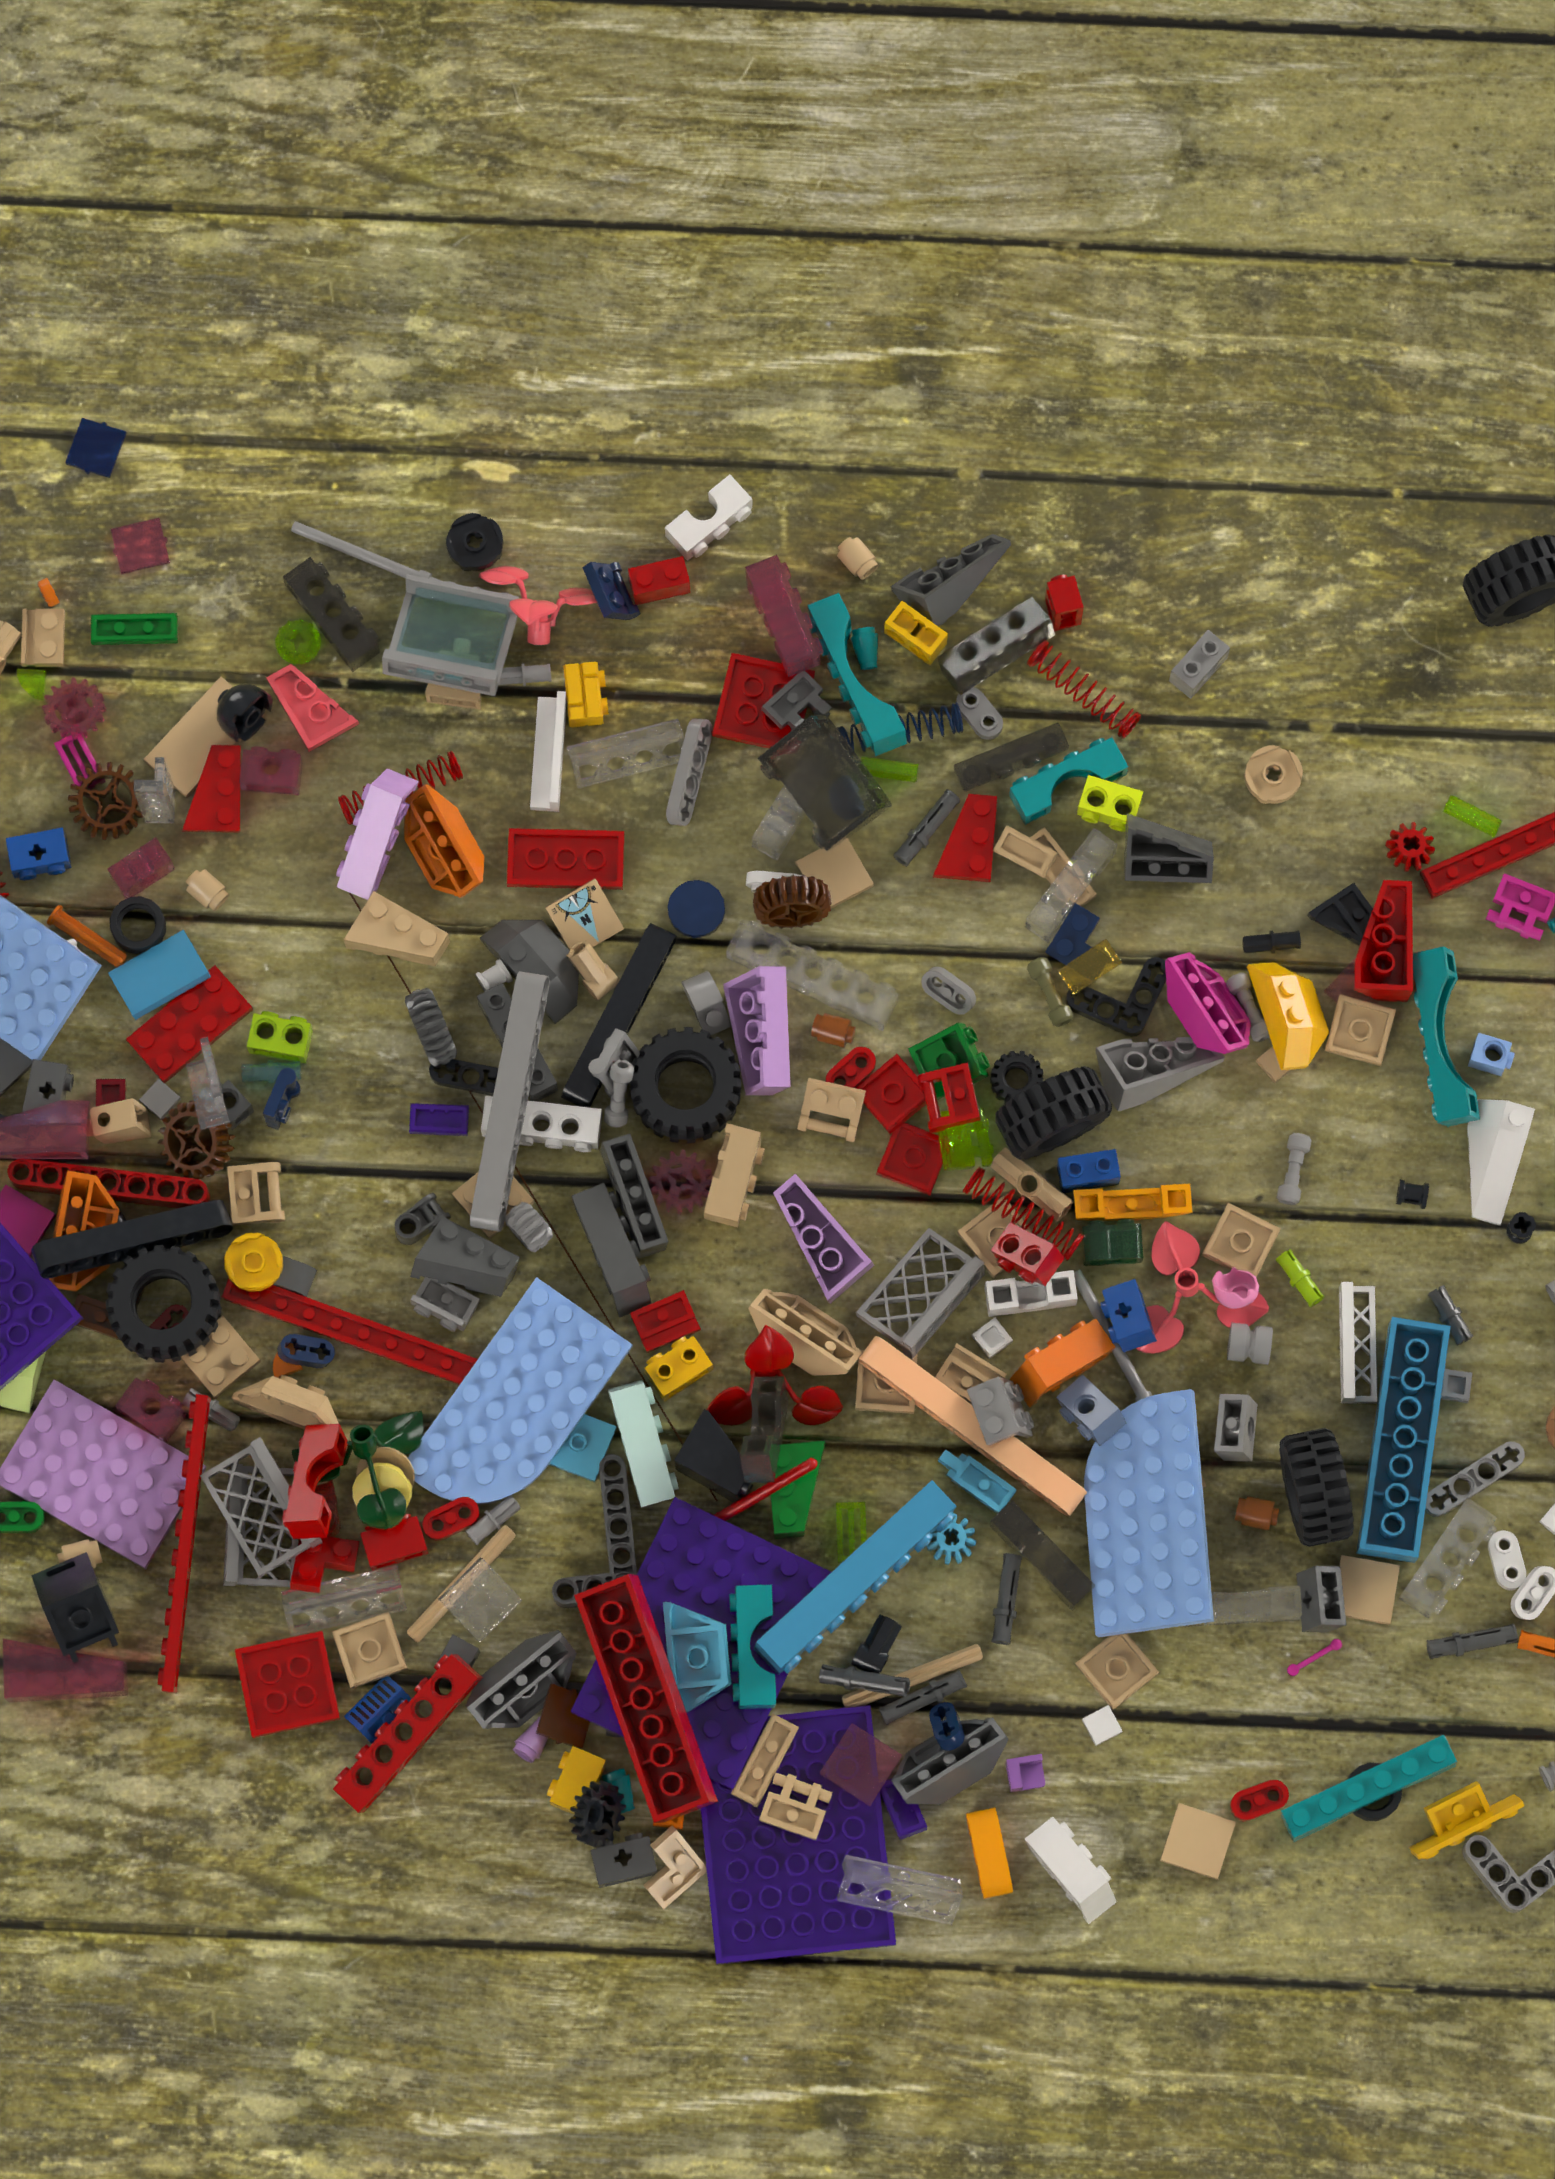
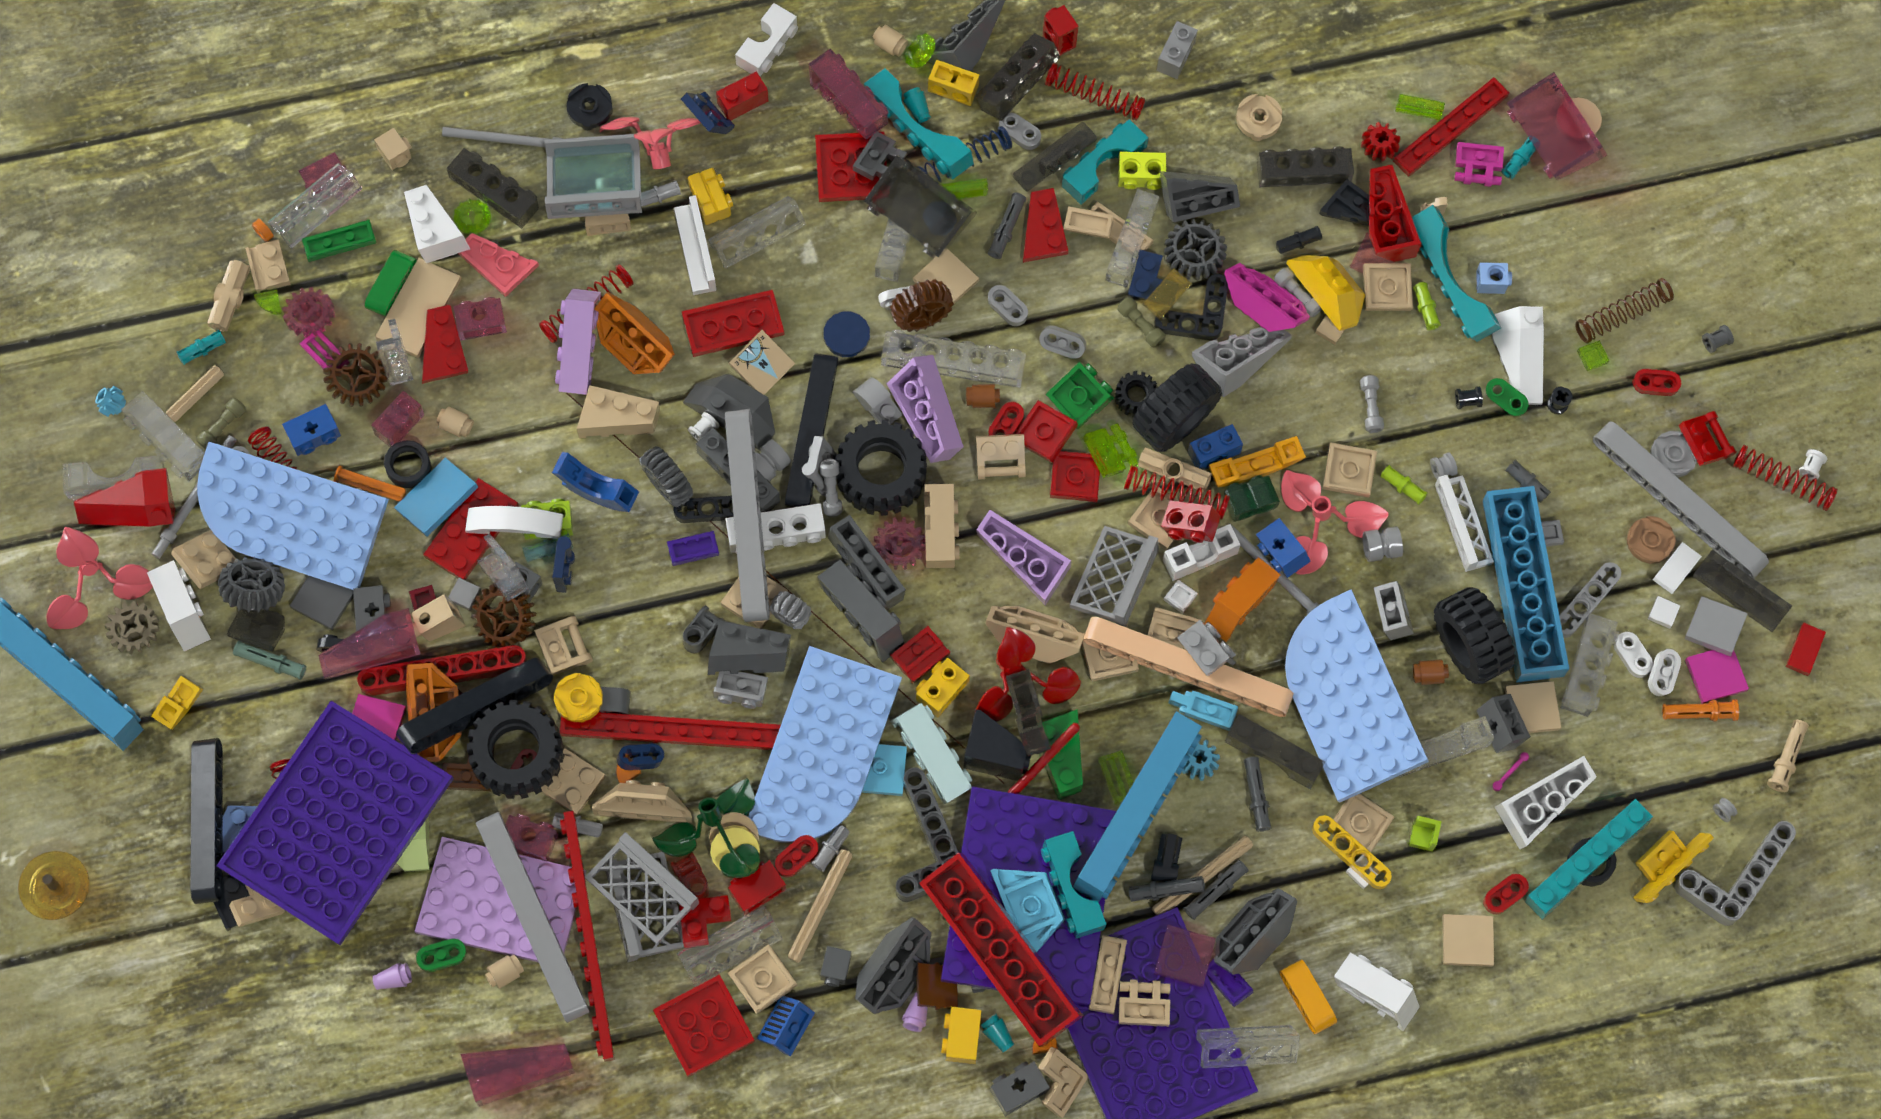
camera: 20 degrees left, 5 degrees down
black container [31,1552,119,1664] -> none
clear blue piece [65,418,127,478] -> none
black cylinder [217,683,273,742] -> none
red arch [282,1423,348,1539] -> none
red brick [333,1654,483,1813] -> none
clear plate [438,1557,523,1642] -> none
tan piece [567,940,620,1001] -> none
black gear [569,1780,626,1847] -> none
light grey beam [666,718,713,826] -> none
red plate [917,1063,981,1133] -> none
dark blue beam [929,1702,964,1751] -> none
medium lavender panel [1005,1754,1045,1792] -> none
sand blue brick [1056,1375,1127,1446] -> none
bright pink hair [1212,1267,1259,1309] -> none
dark grey pin [1426,1624,1518,1660] -> none
none -> clear fence [268,163,362,248]
none -> green beam [364,250,417,317]
none -> tan brick [374,128,412,170]
none -> white wedge [404,185,470,263]
none -> white slope [465,506,563,539]
none -> light grey beam [476,811,590,1023]
none -> blue arch [552,452,639,512]
none -> light grey wheel [755,439,791,482]
none -> clear neon green gear [904,33,935,68]
none -> light grey plate [988,285,1028,326]
none -> dark grey gear [1164,218,1227,281]
none -> clear smoke brick [1257,146,1354,188]
none -> yellow beam [1312,815,1392,889]
none -> lime panel [1408,816,1442,852]
none -> lime pin [1413,282,1441,330]
none -> tan tile [1420,197,1448,214]
none -> light grey wheel [1430,452,1458,479]
none -> green plate [1486,378,1529,417]
none -> white wedge [1495,756,1597,849]

